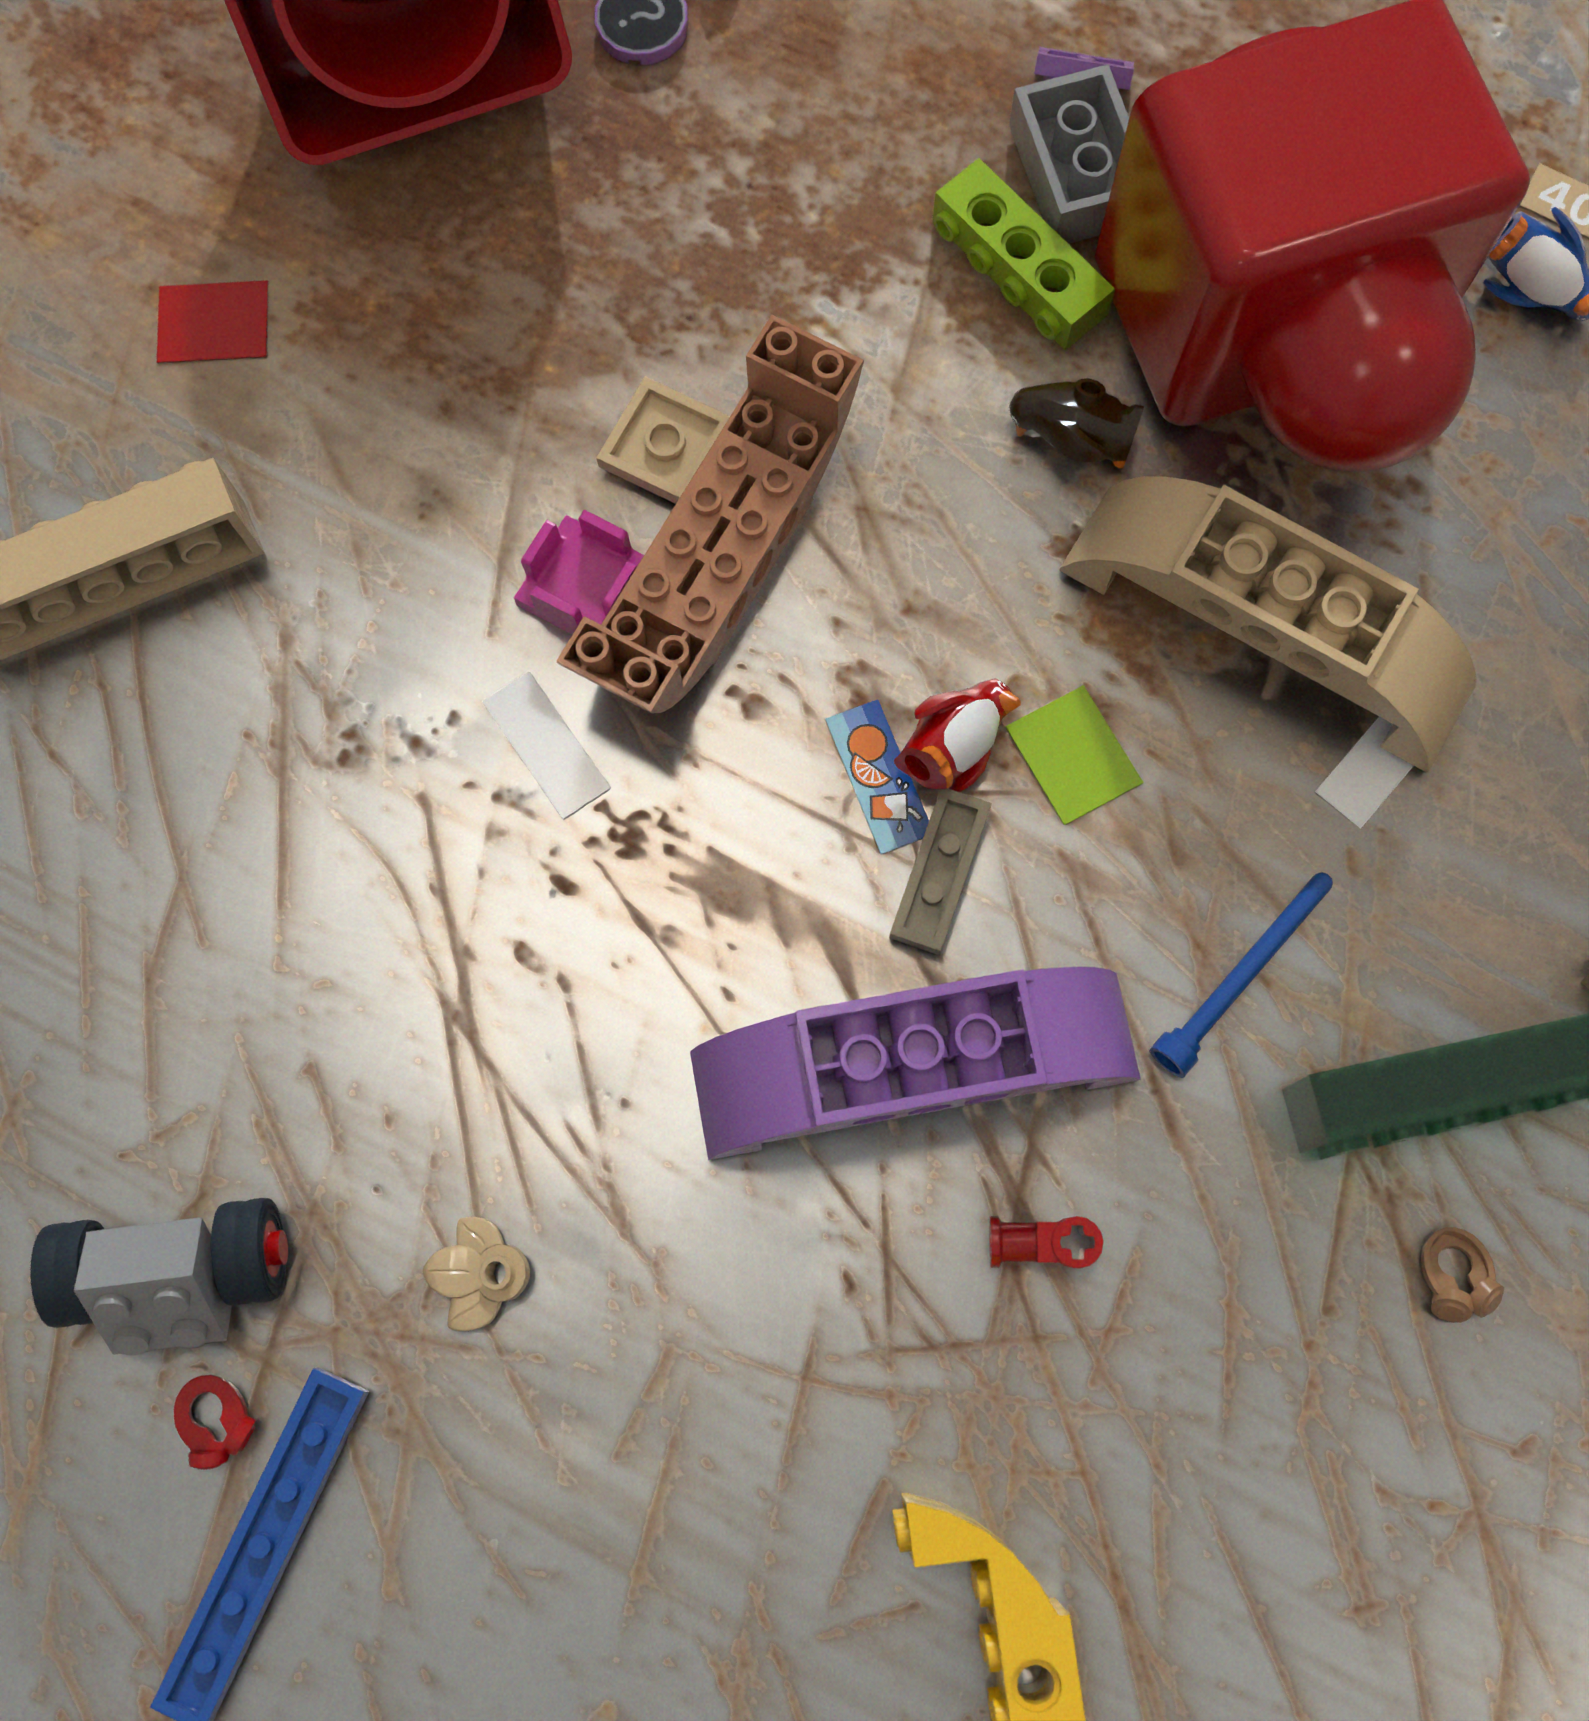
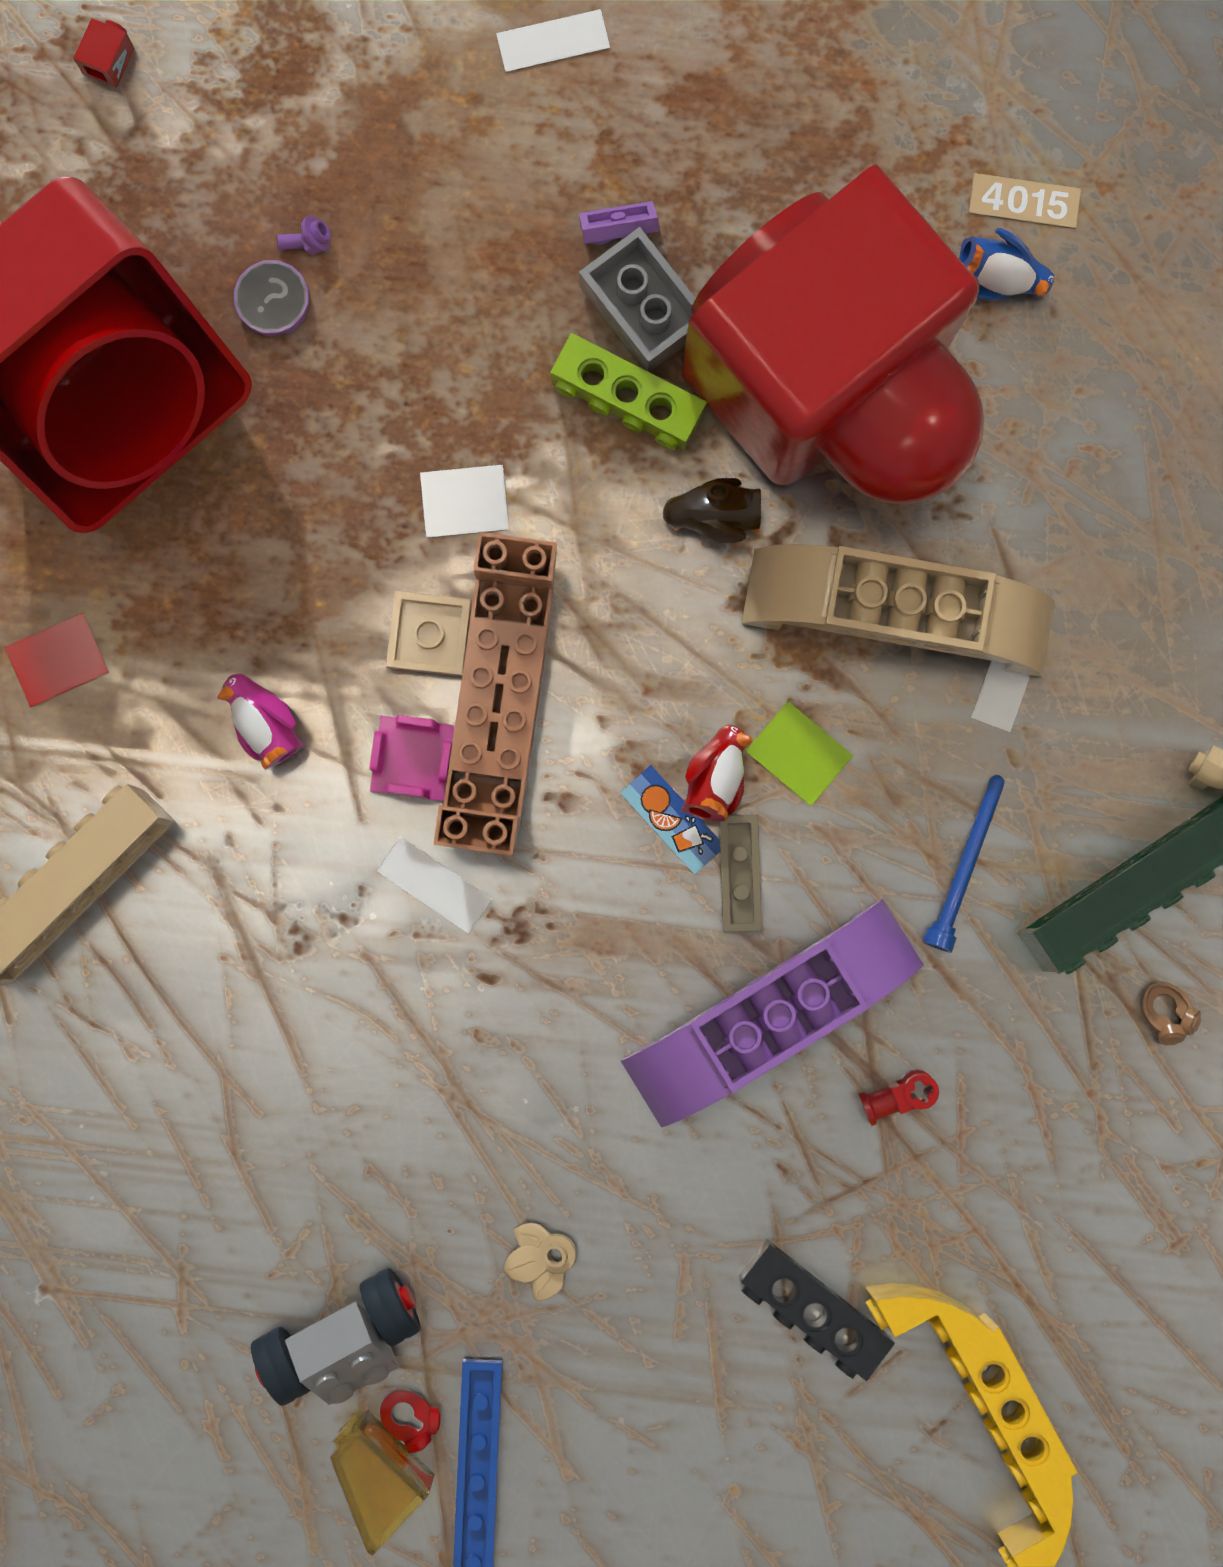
camera: 25 degrees left, 10 degrees up
none -> dark pink animal [217,674,305,770]
none -> clear yellow slope [330,1409,435,1556]
none -> white sticker [420,465,509,538]
none -> black brick [739,1239,895,1381]

